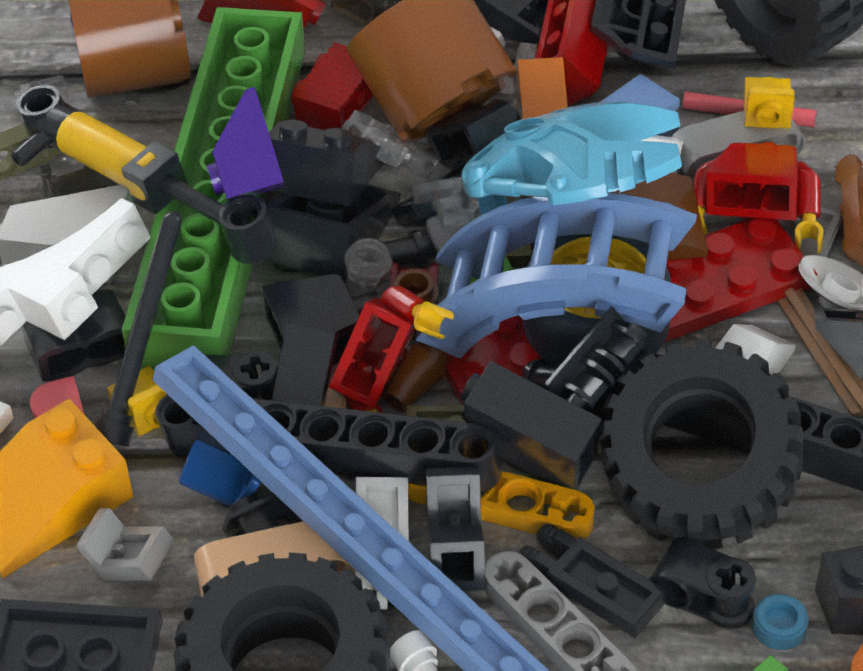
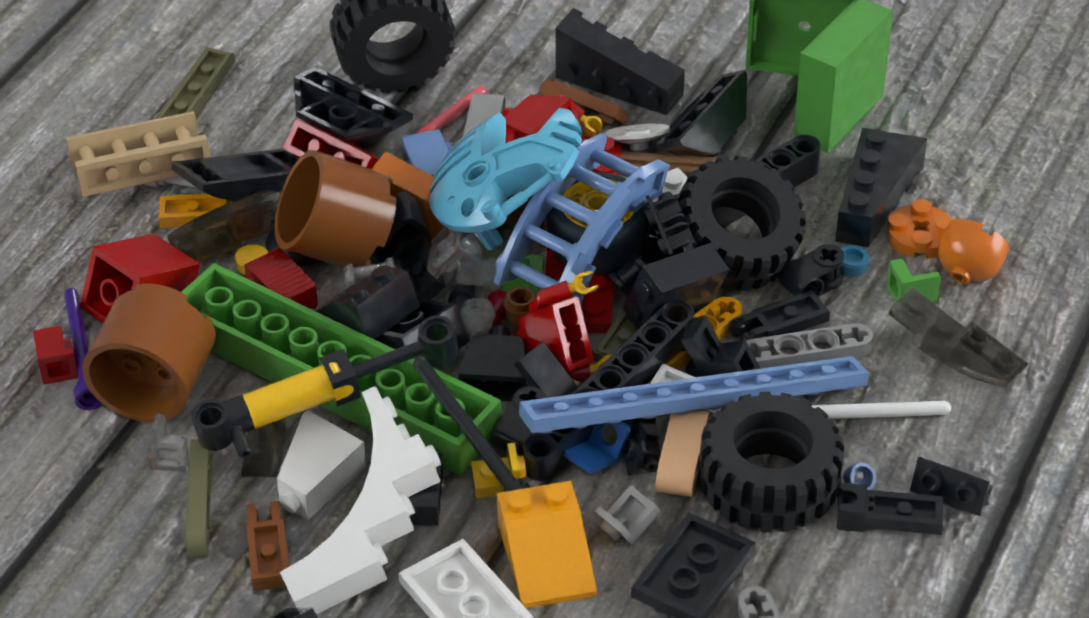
camera: 65 degrees left, 5 degrees down
coral tile [30,376,85,419] -> none
dark purple slope [207,87,284,201] -> none
yellow bracket [744,77,795,128] -> none

